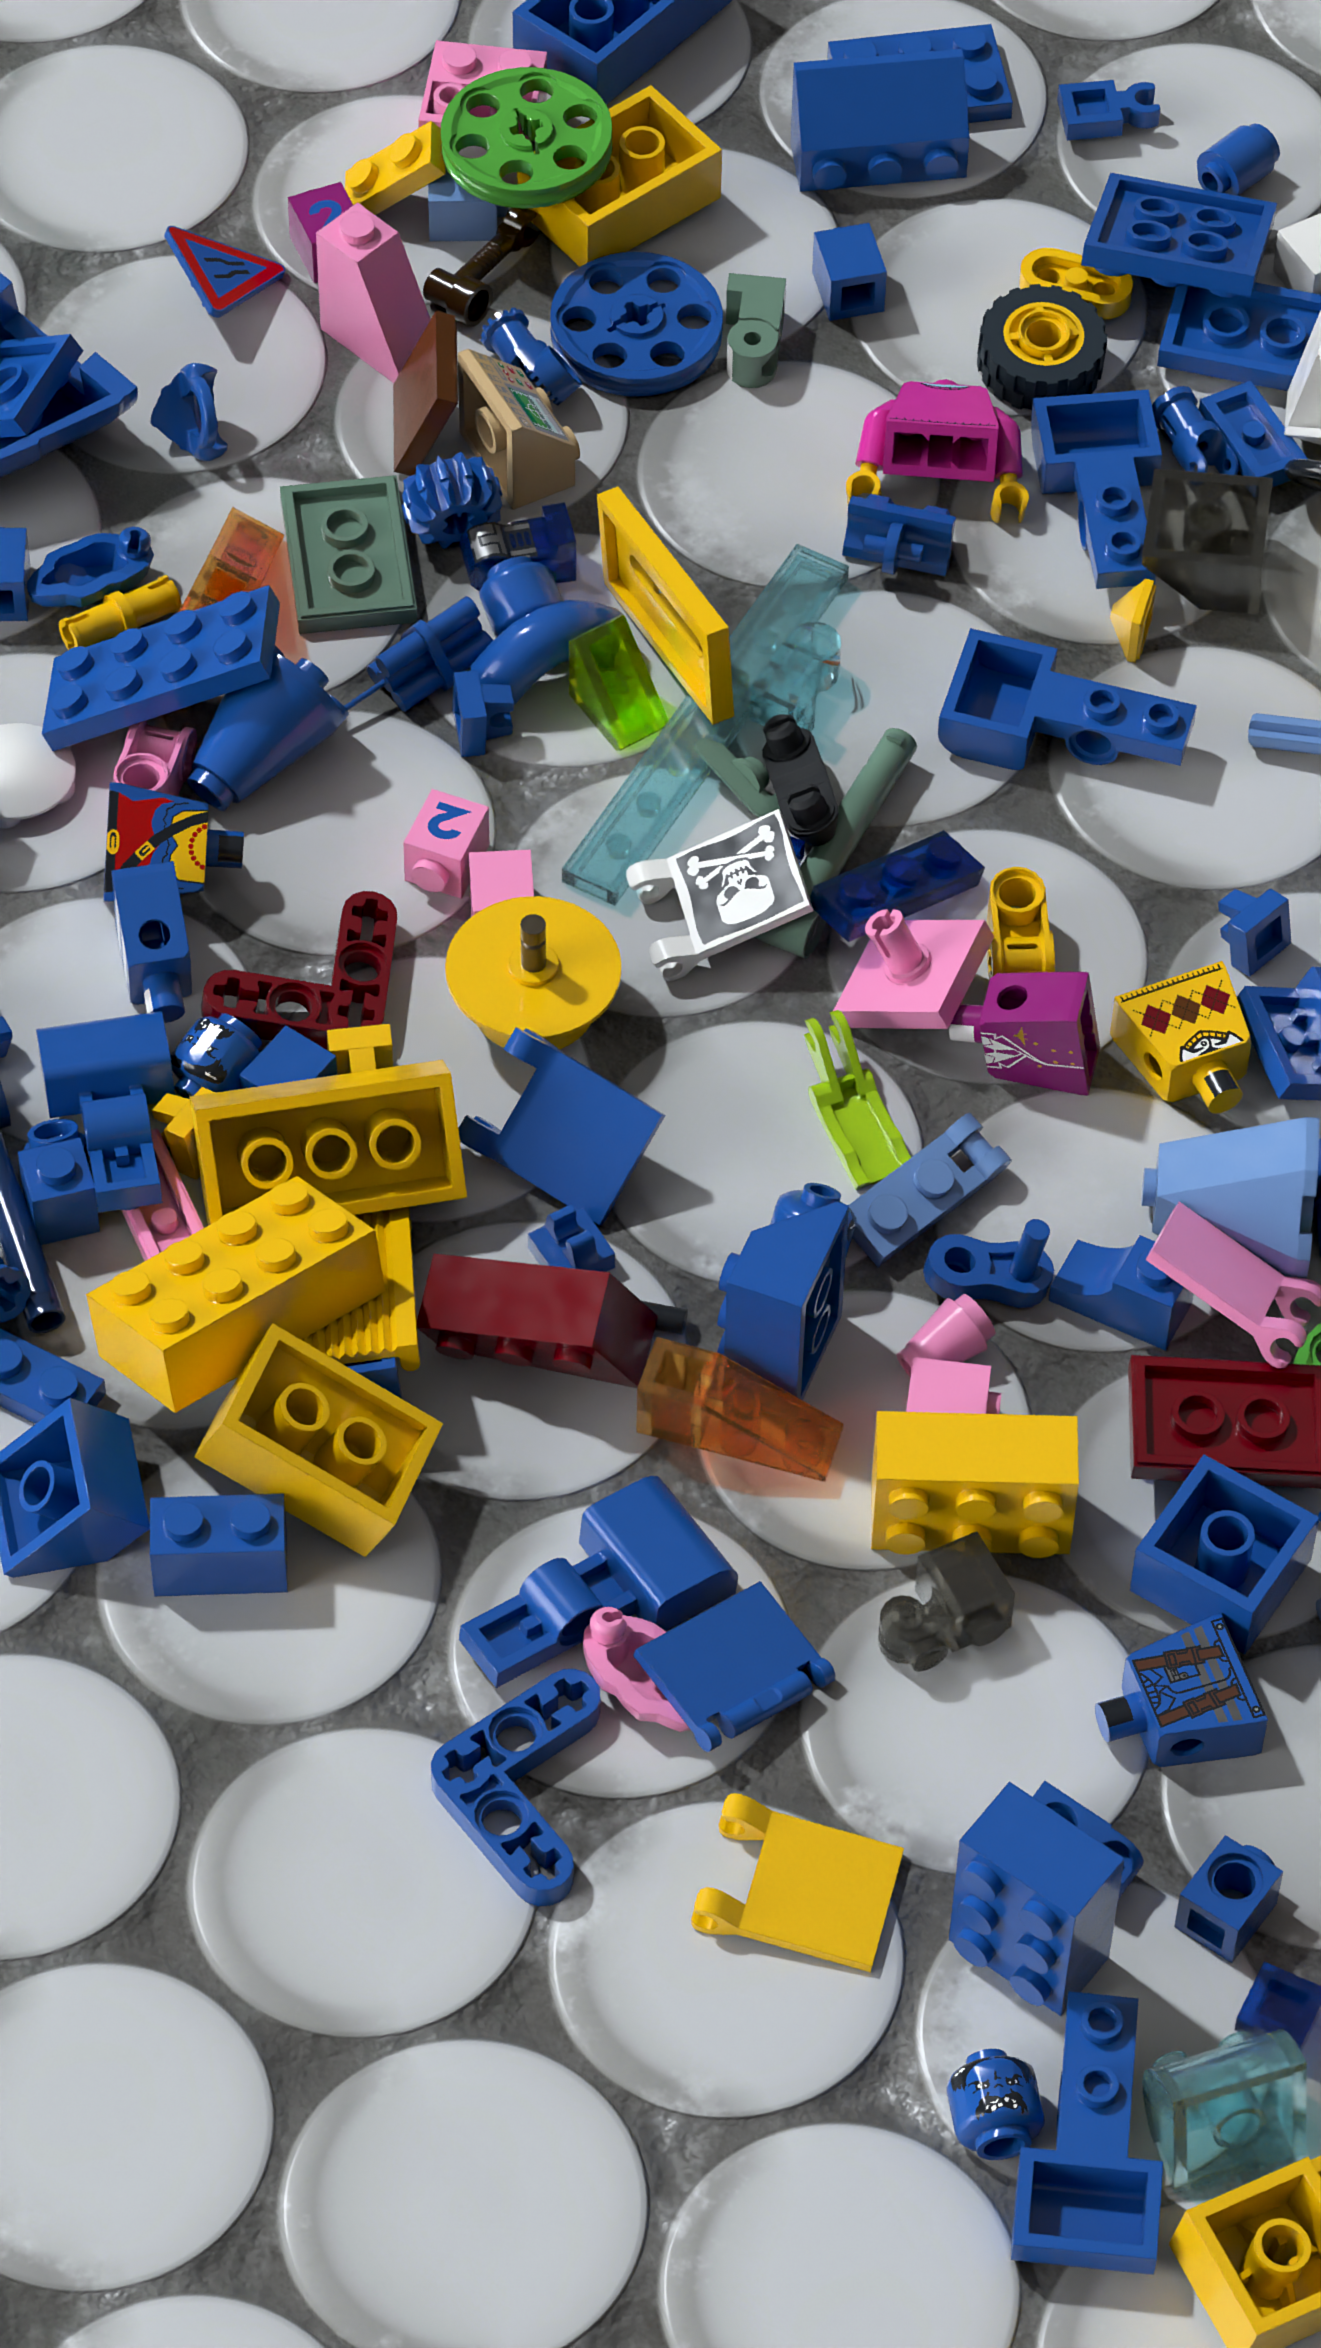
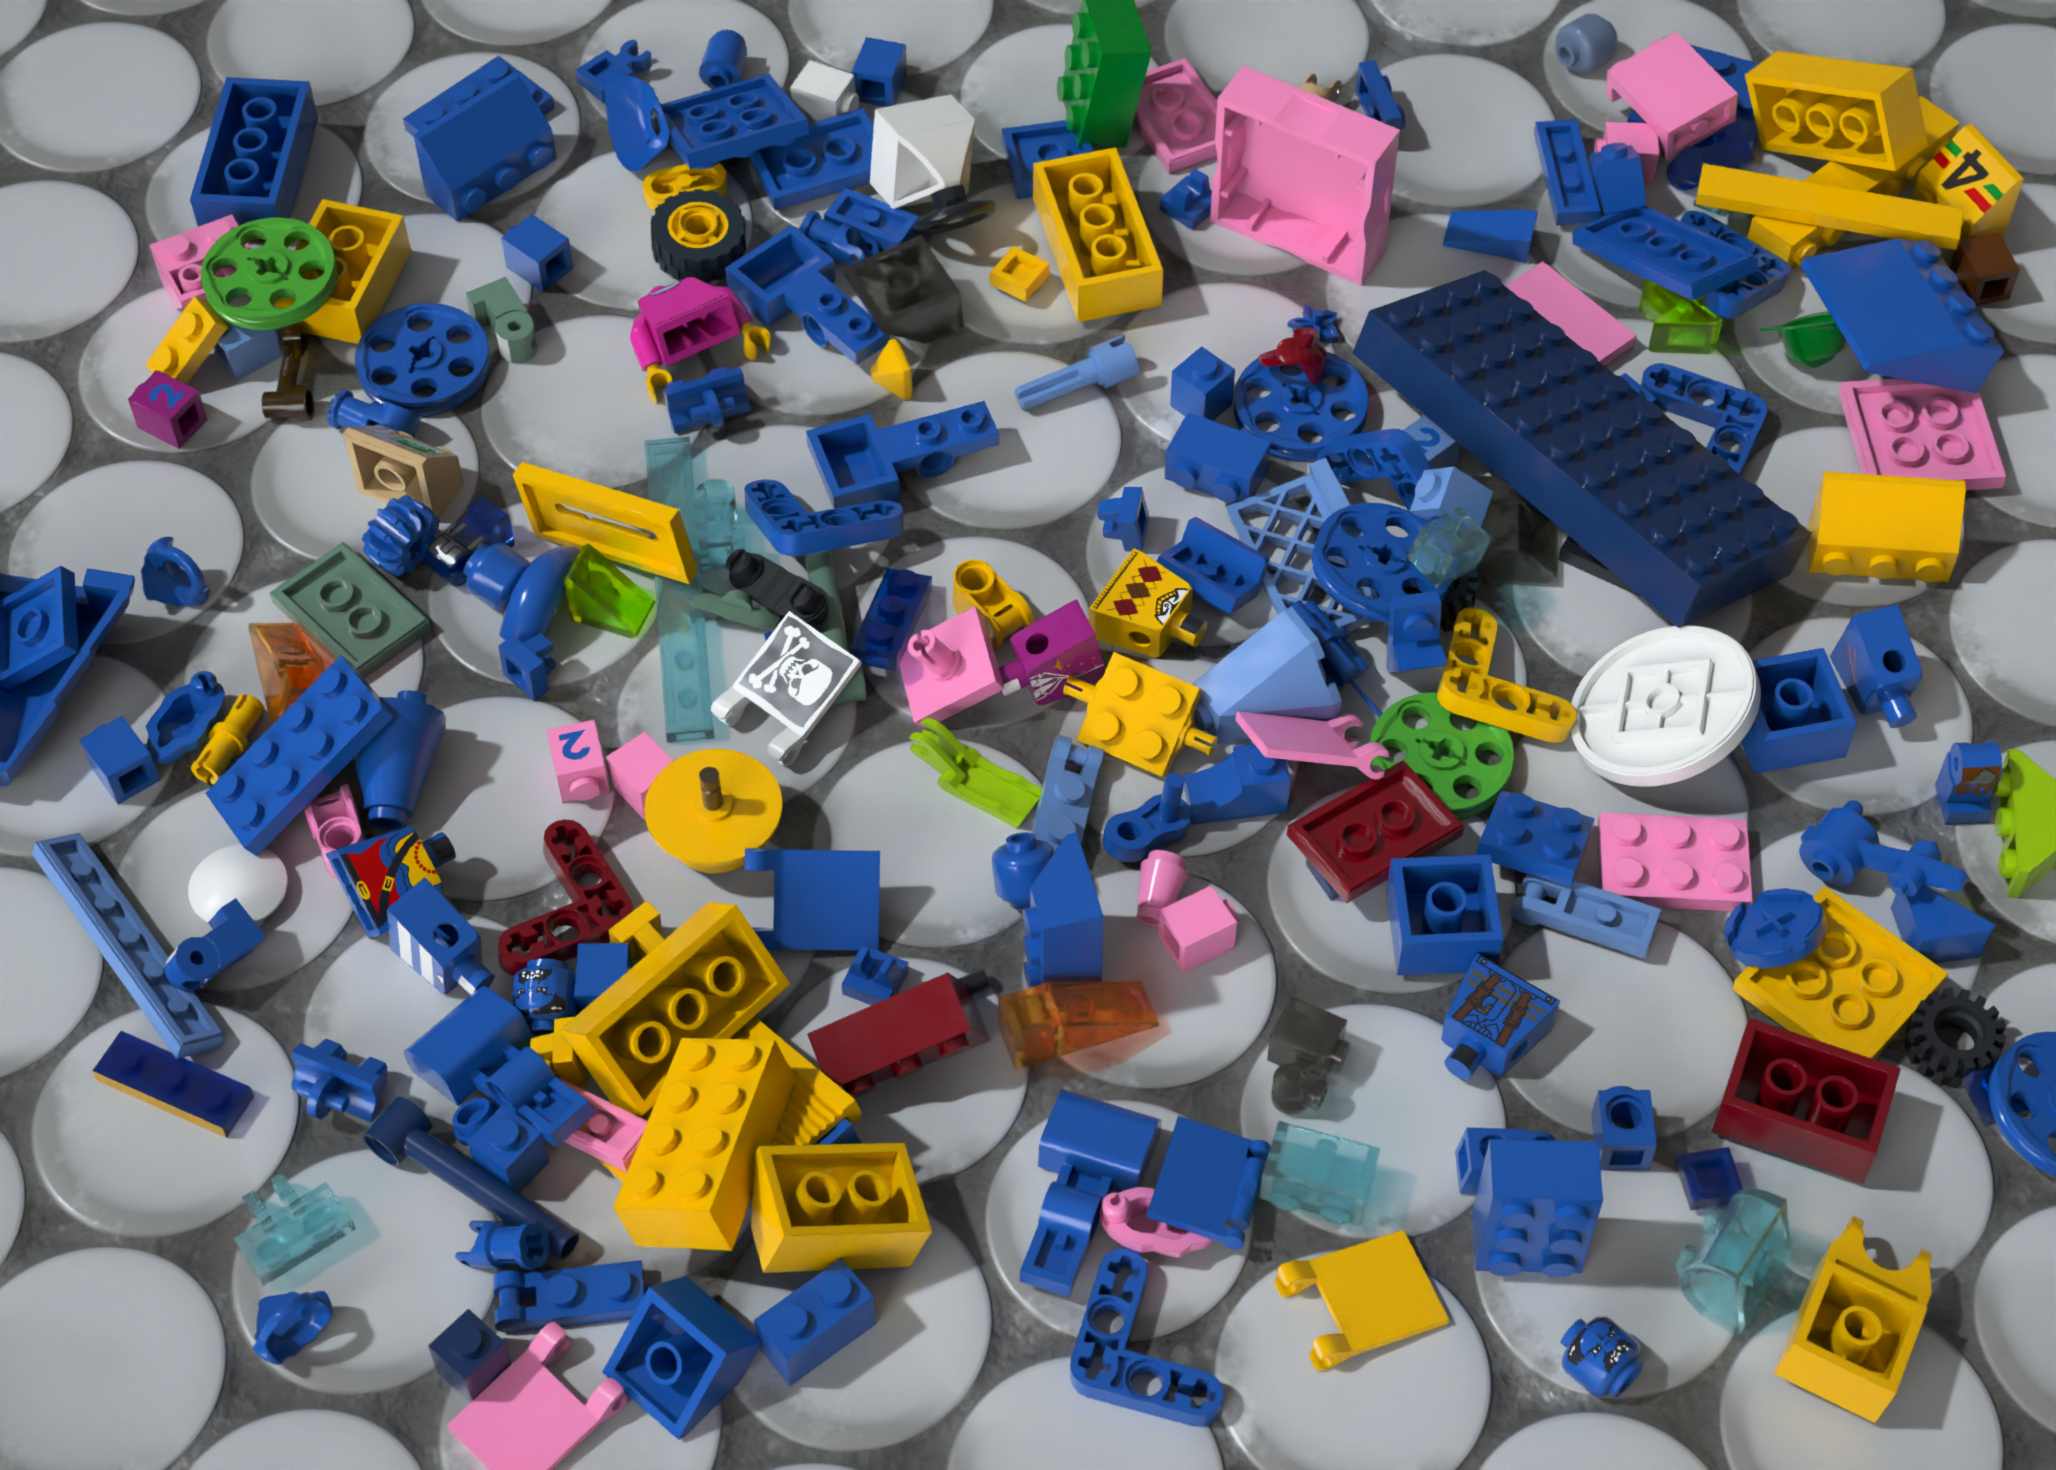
camera: 35 degrees left, 0 degrees up
piece [164,226,286,318] -> none
bright pink slope [316,202,431,383] -> none
blue piece [344,596,493,712] -> none
reddish brown tile [393,310,458,476] -> none
yellow brick [871,1411,1079,1558] -> none
blue plate [1011,1991,1163,2275] -> none
none -> blue piece [604,71,670,172]
none -> blue beam [744,479,904,556]
none -> yellow plate [1063,652,1218,778]
none -> clear light blue brick [1260,1121,1380,1226]

